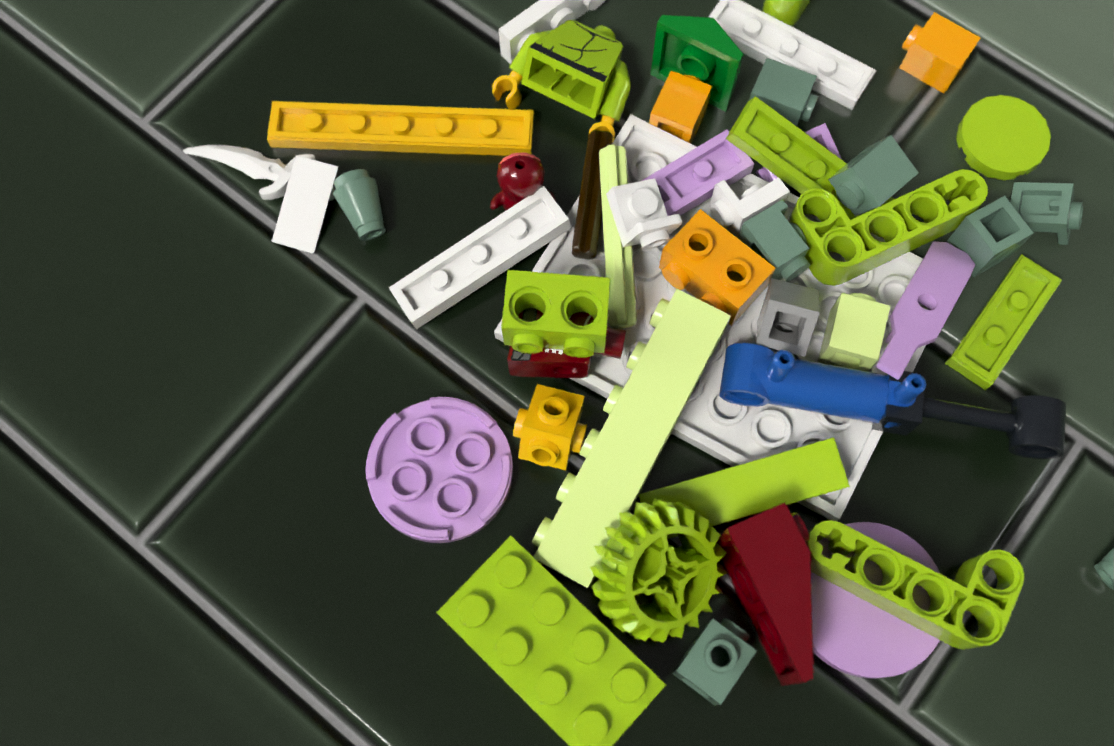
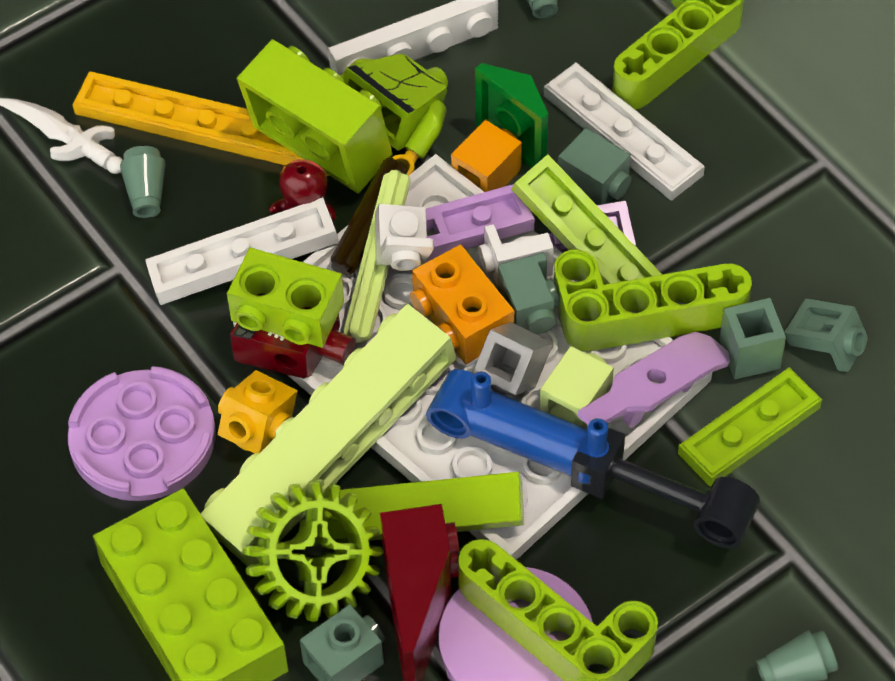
camera: 15 degrees right, 15 degrees down
white sticker [272,155,338,254] -> none
sand green brick [828,135,919,216] -> none
light orange brick [899,12,981,93] -> none
lime tile [956,95,1051,180] -> none
none -> lime brick [237,39,393,194]

